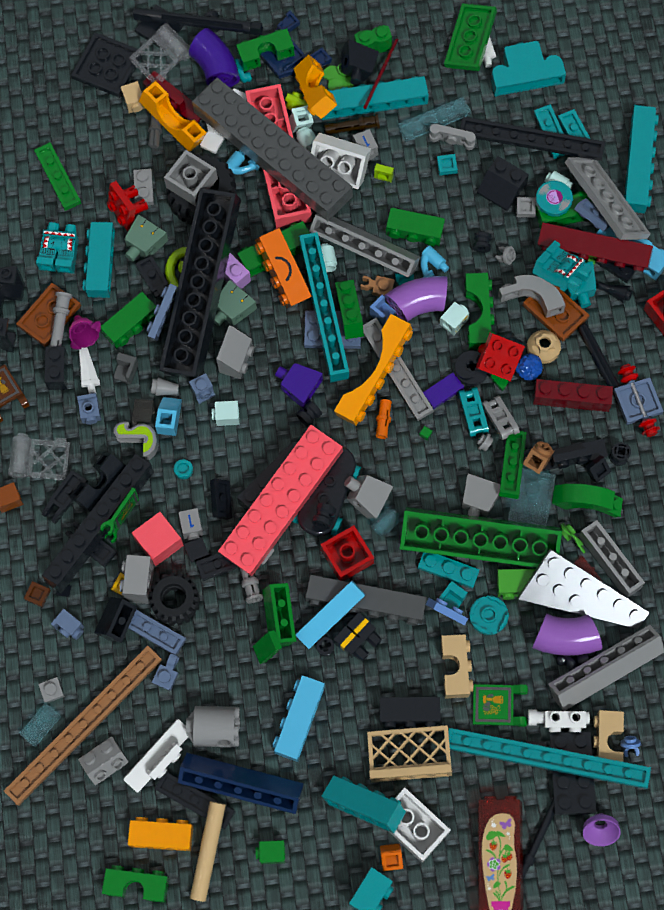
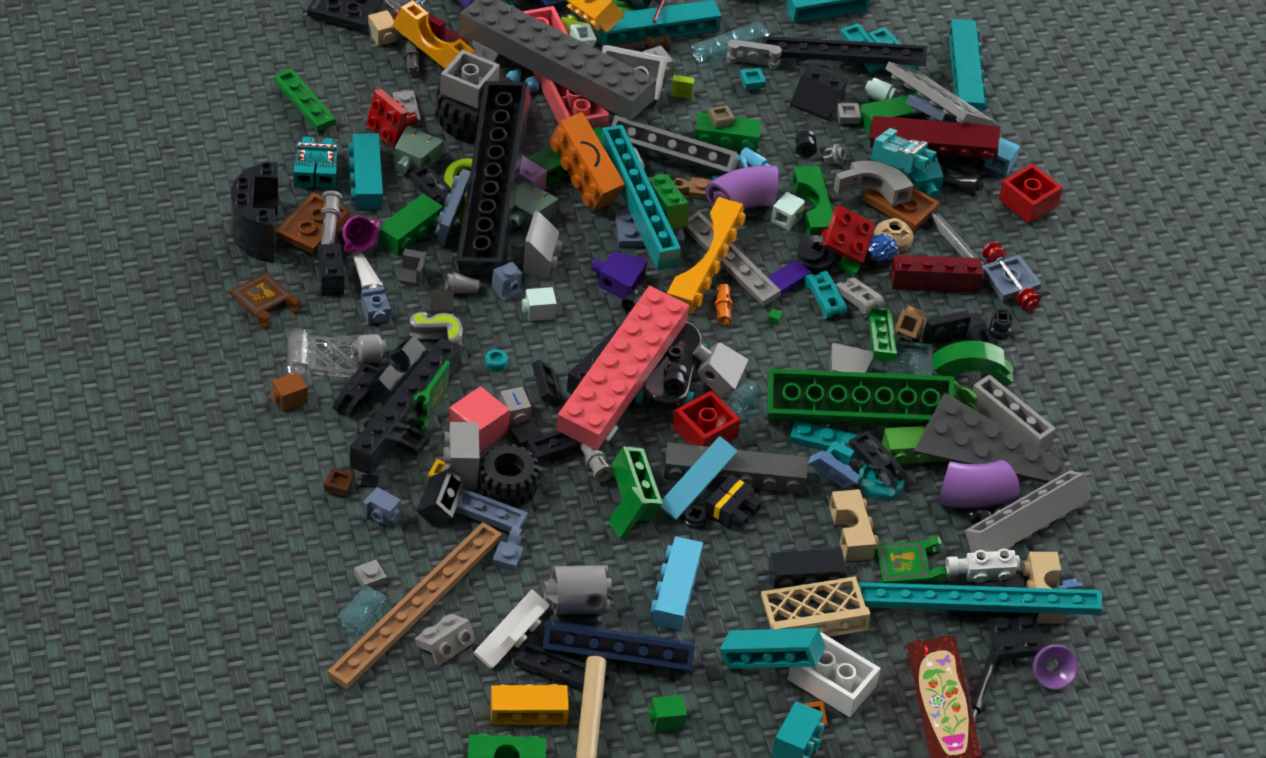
camera: 15 degrees left, 25 degrees down
medium azure slope [155,397,182,436] -> none
medium blue panel [370,295,396,326] -> none
light grey plate [477,433,494,451] -> none
teal tile [536,181,573,217] -> none
none -> light grey head [352,334,386,364]
none -> dark tan tile [707,105,735,128]
none -> black hinge [848,431,906,487]

